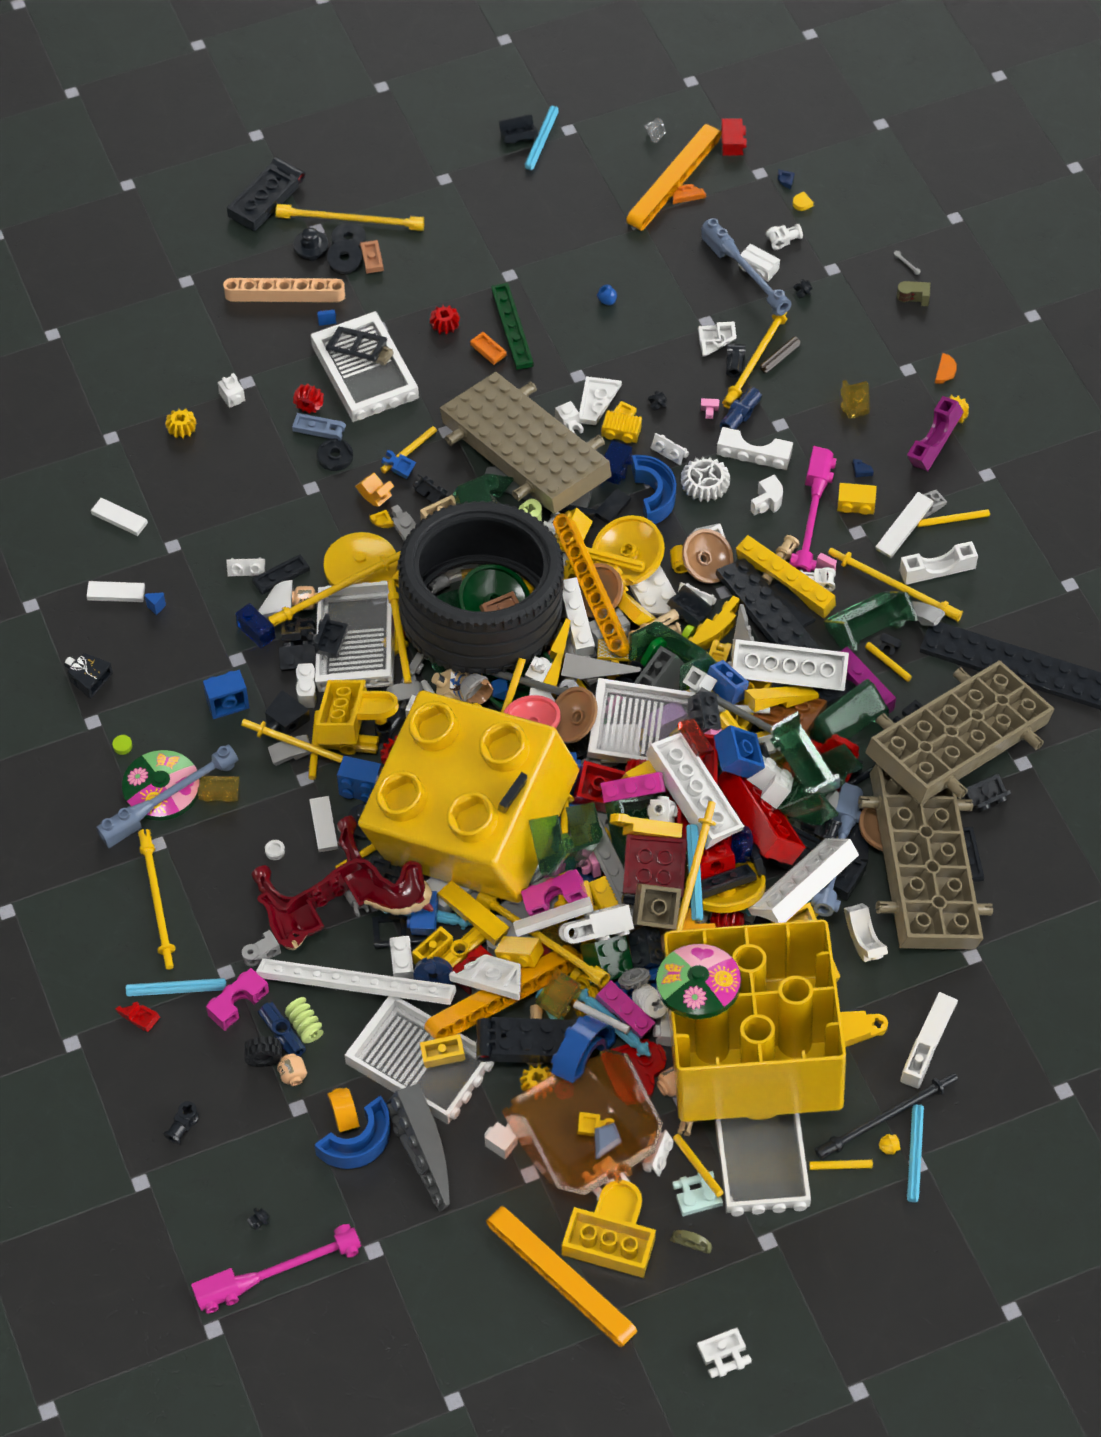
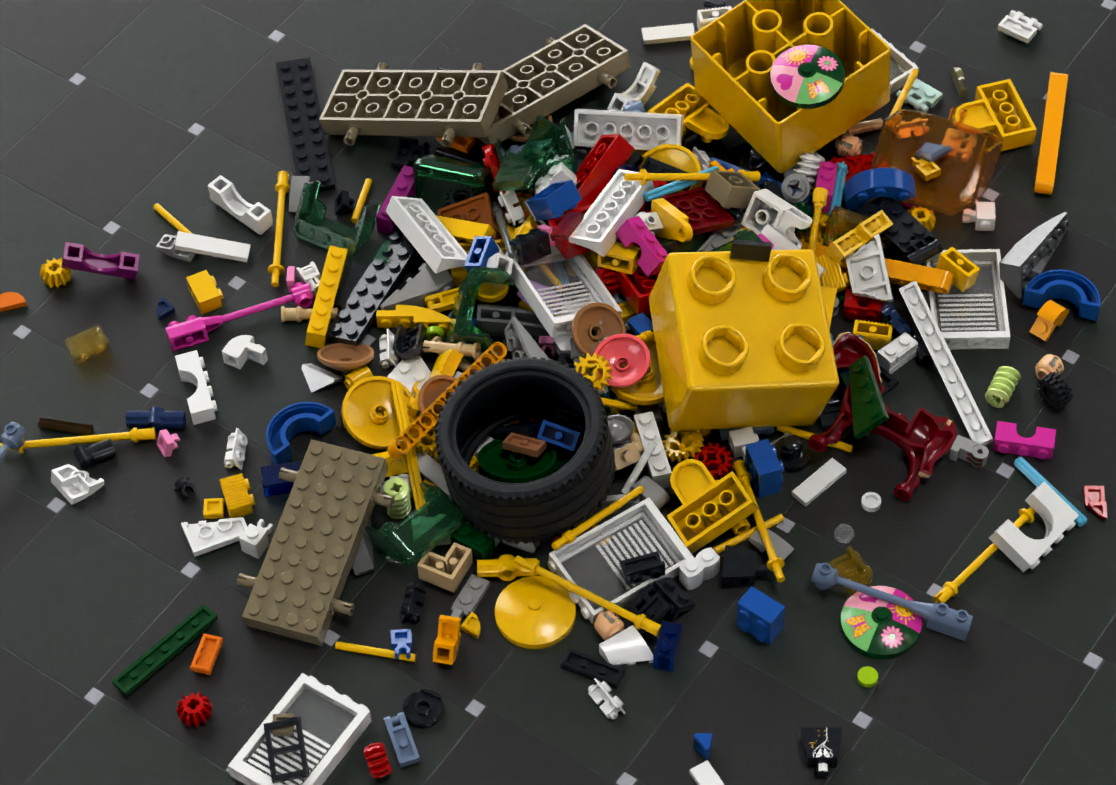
camera: 120 degrees left, 5 degrees down
dark blue piece [258,1002,306,1057] -> none
yellow piece [440,927,487,970] -> none
white bar [573,1000,631,1034] -> none
blue piece [597,285,617,306] -> none
white gear [681,457,730,502] -> none
none -> yellow gear [574,353,613,392]
none -> yellow slope [825,210,893,264]
none -> clear plate [834,524,854,543]
none -> dark green wing [849,355,889,439]
none -> white arch [989,481,1079,572]

